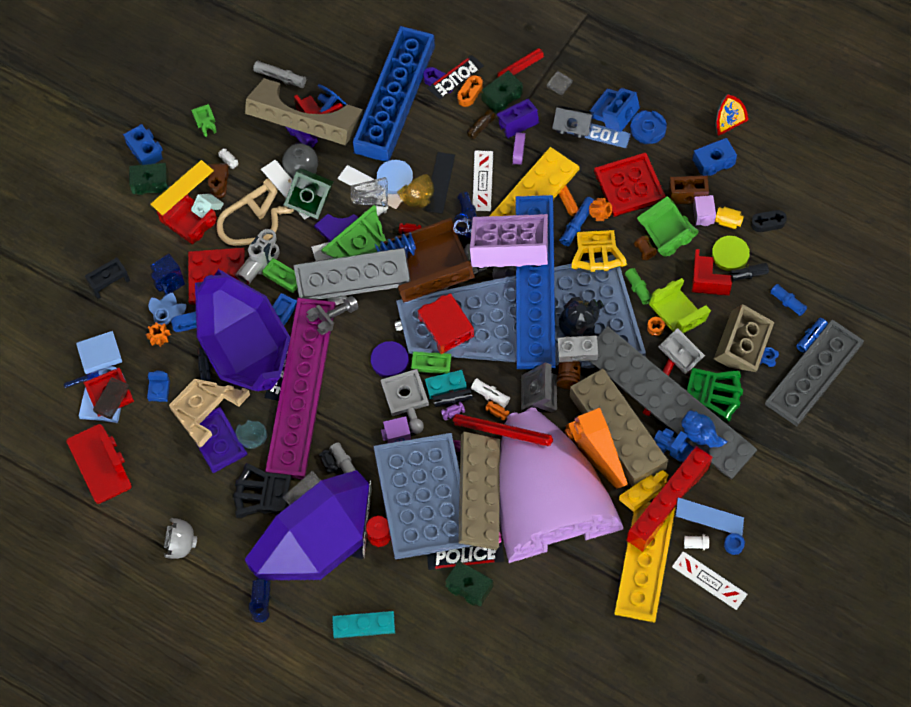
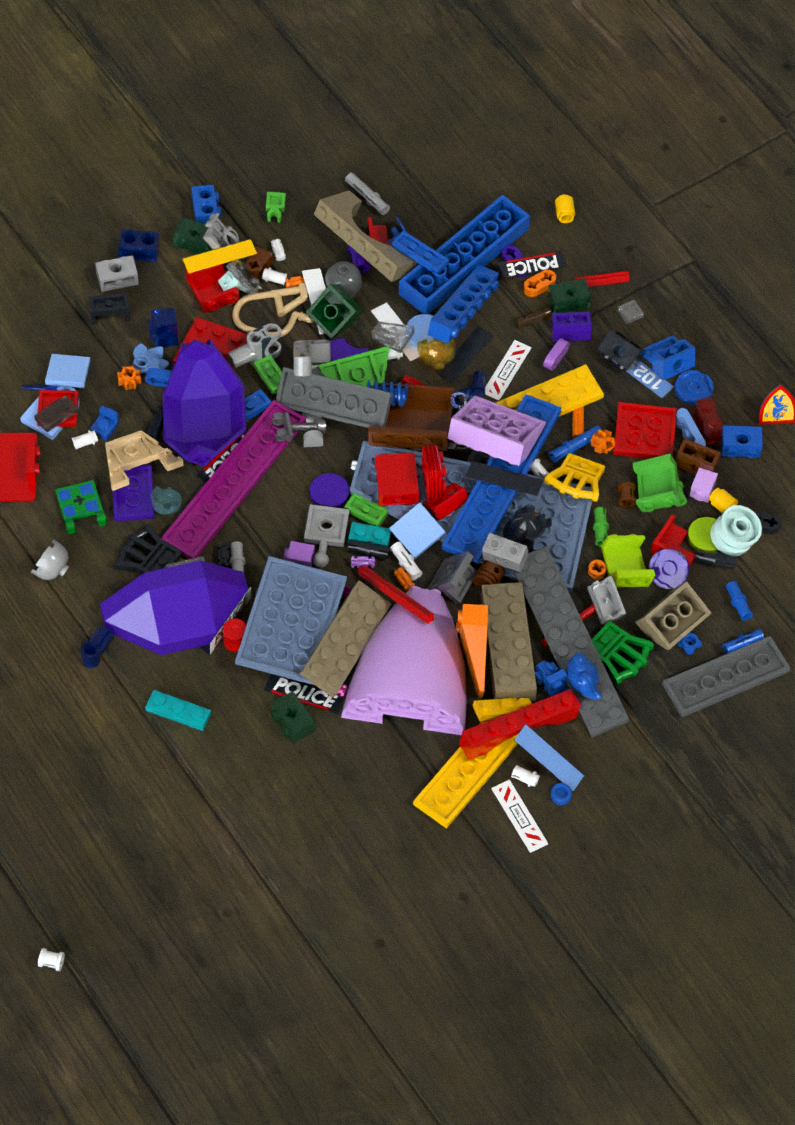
camera: 20 degrees right, 5 degrees down
none -> green flag [55,480,107,534]
none -> white pin [72,430,98,450]
none -> light grey brick [95,255,139,292]
none -> clear blue brick [118,229,160,262]
none -> light grey piece [203,213,239,249]
none -> clear smoke plate [226,260,262,295]
none -> white pin [262,267,287,286]
none -> orange piece [285,276,305,288]
none -> light grey beam [293,340,331,376]
none -> light grey tile [303,430,323,447]
none -> light blue tile [389,503,446,559]
none -> blue tile [392,230,449,275]
none -> red brick [422,444,446,500]
none -> red slope [423,483,468,520]
none -> blue brick [427,264,499,344]
none -> black sticker [465,461,543,496]
none -> white pin [529,459,549,478]
none -> yellow brick [555,194,575,223]
none -> tile [649,548,690,589]
none -> medium blue plate [675,408,706,446]
none -> clear red brick [694,397,723,444]
none -> light aqua wheel [710,505,762,556]

